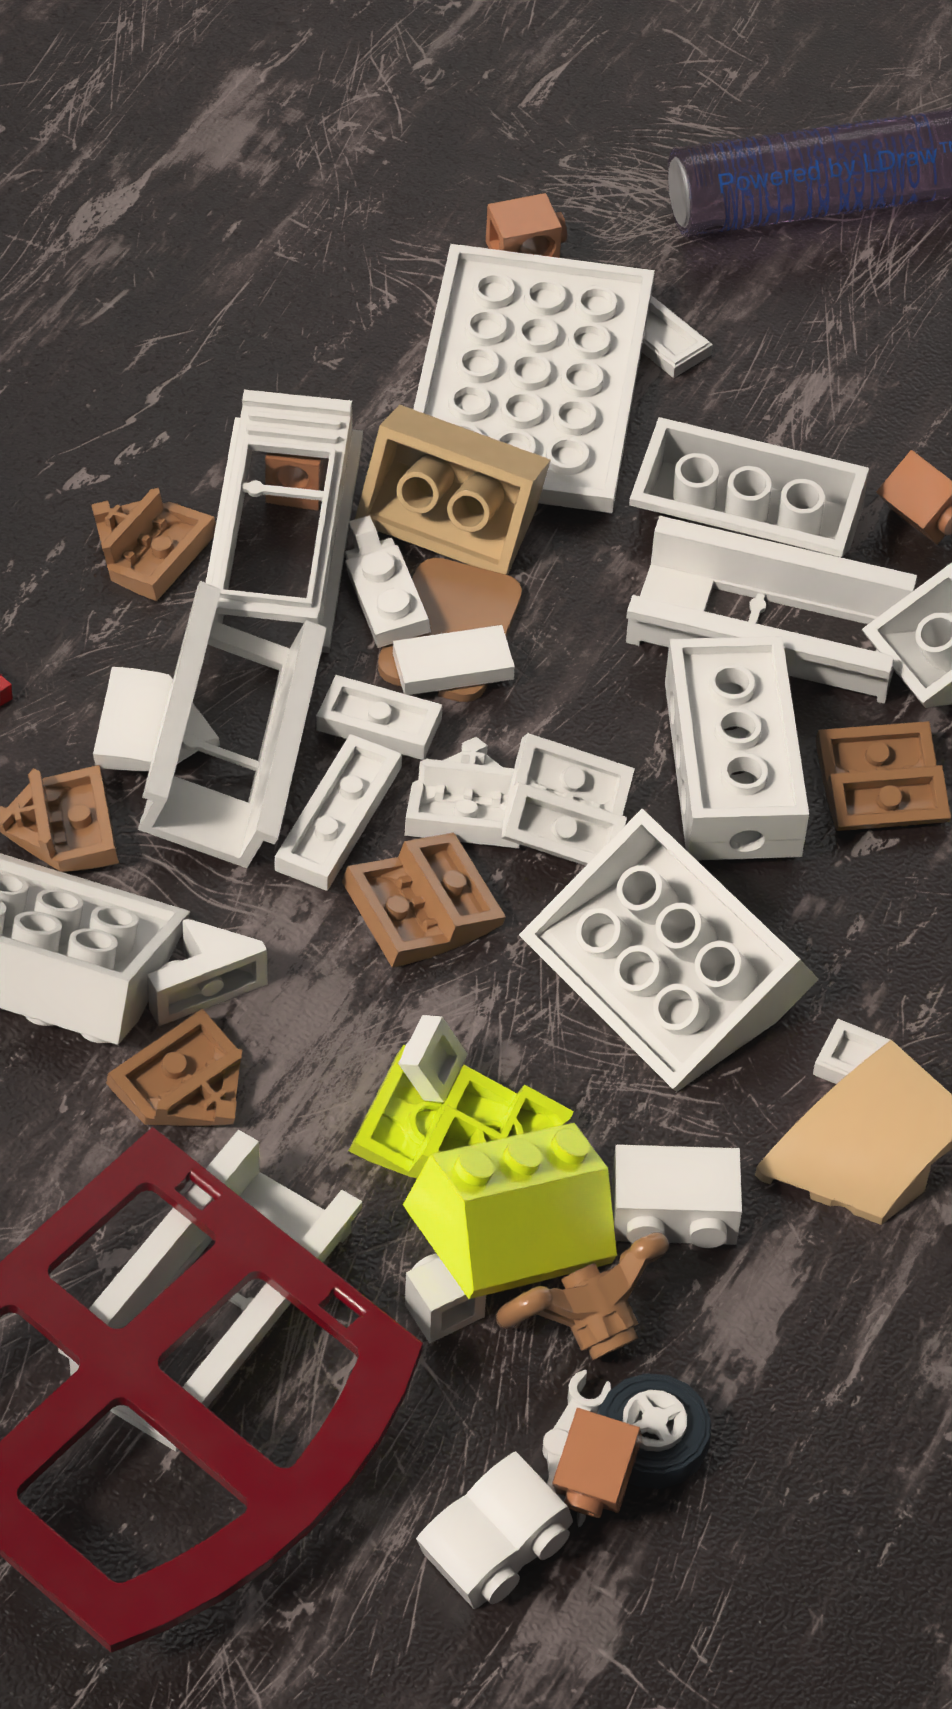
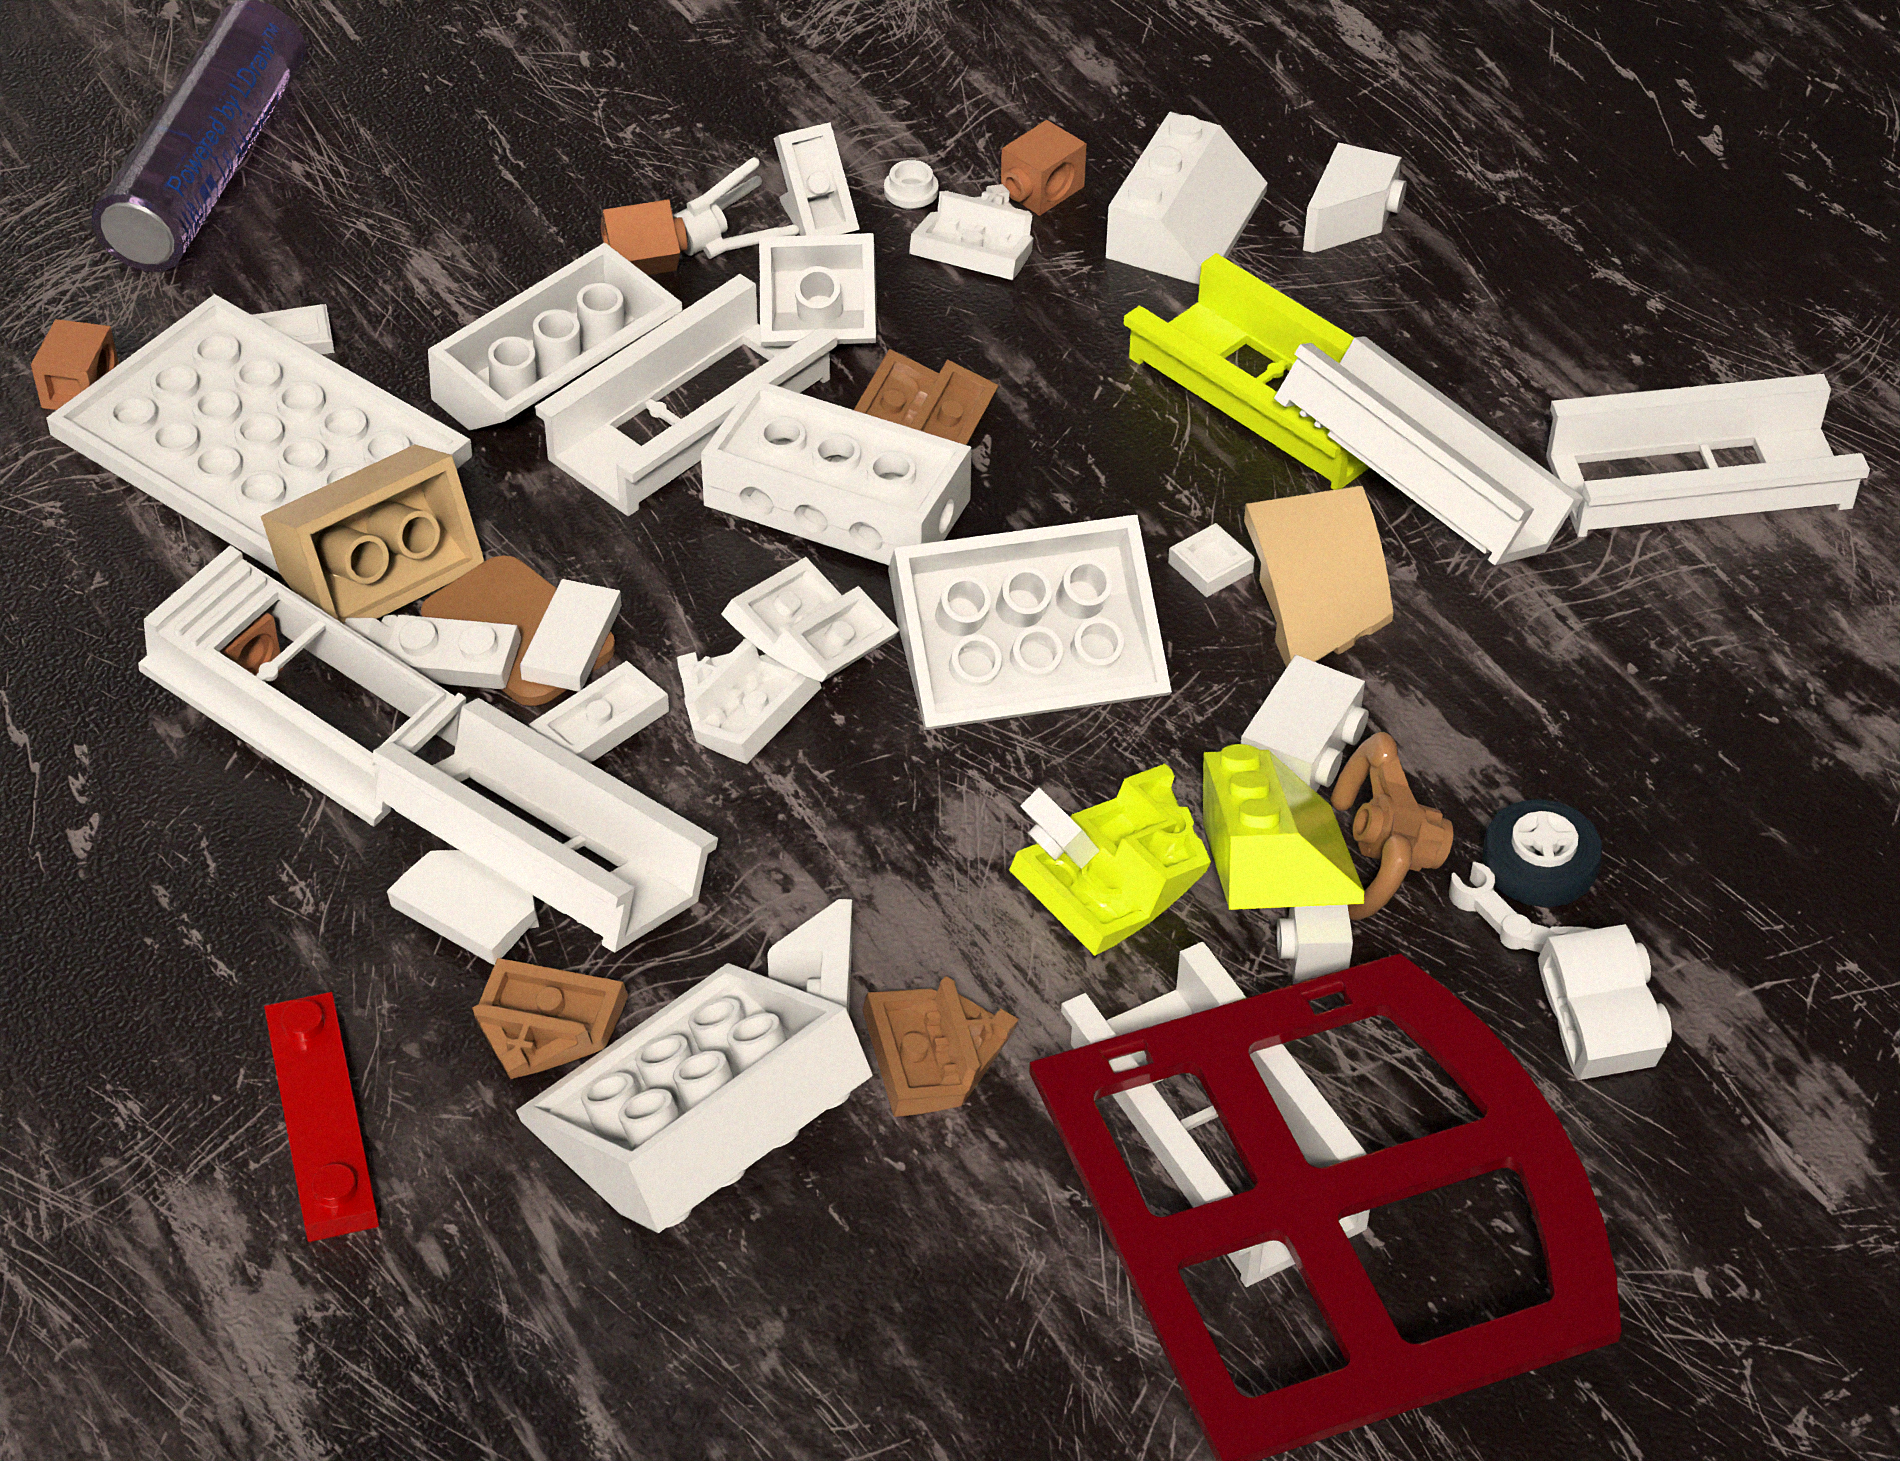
camera: 60 degrees left, 5 degrees down
medium nougat slope [91,488,216,601] -> none
white plate [275,734,402,891] -> none
medium nougat slope [342,832,506,968] -> none
nougat brick [552,1407,642,1518] -> none

